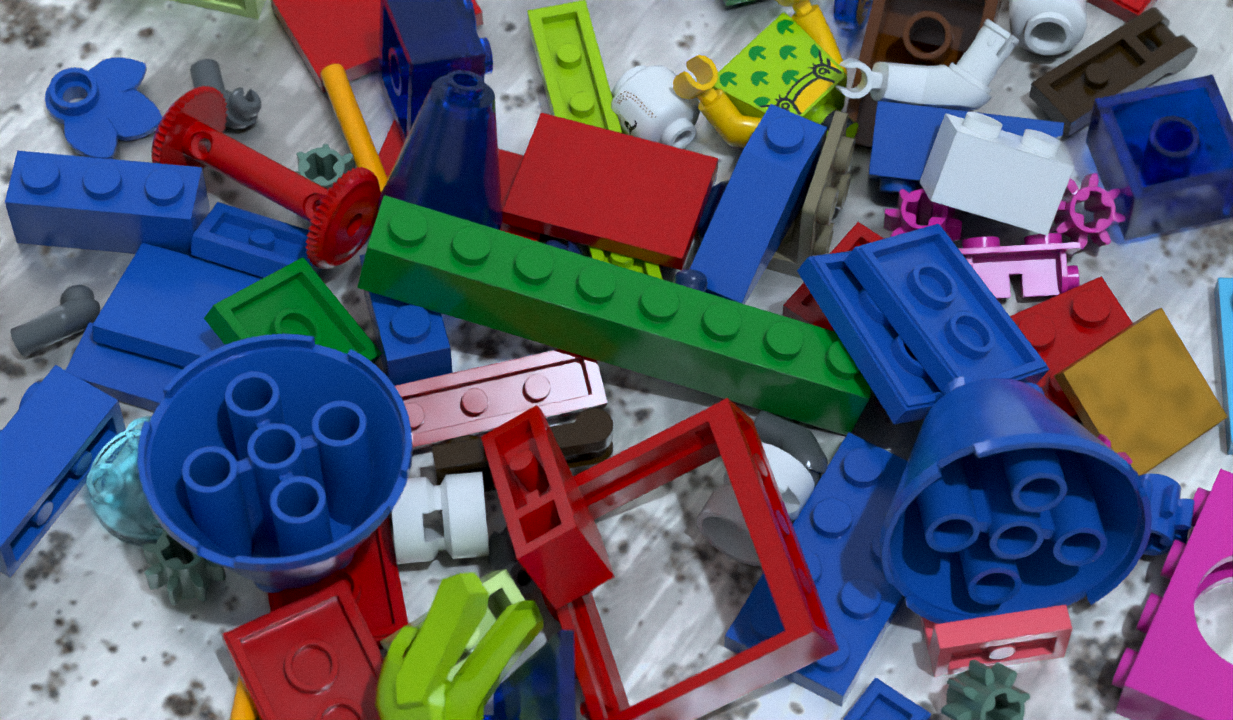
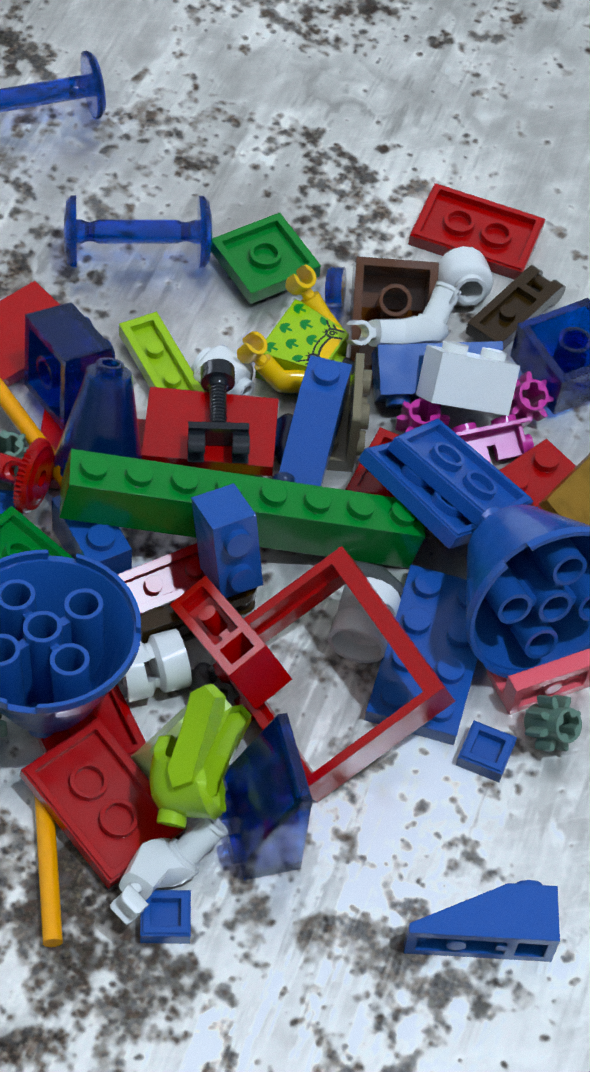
camera: 20 degrees left, 5 degrees down
none -> black bar [187,358,250,463]
none -> blue brick [191,483,263,598]

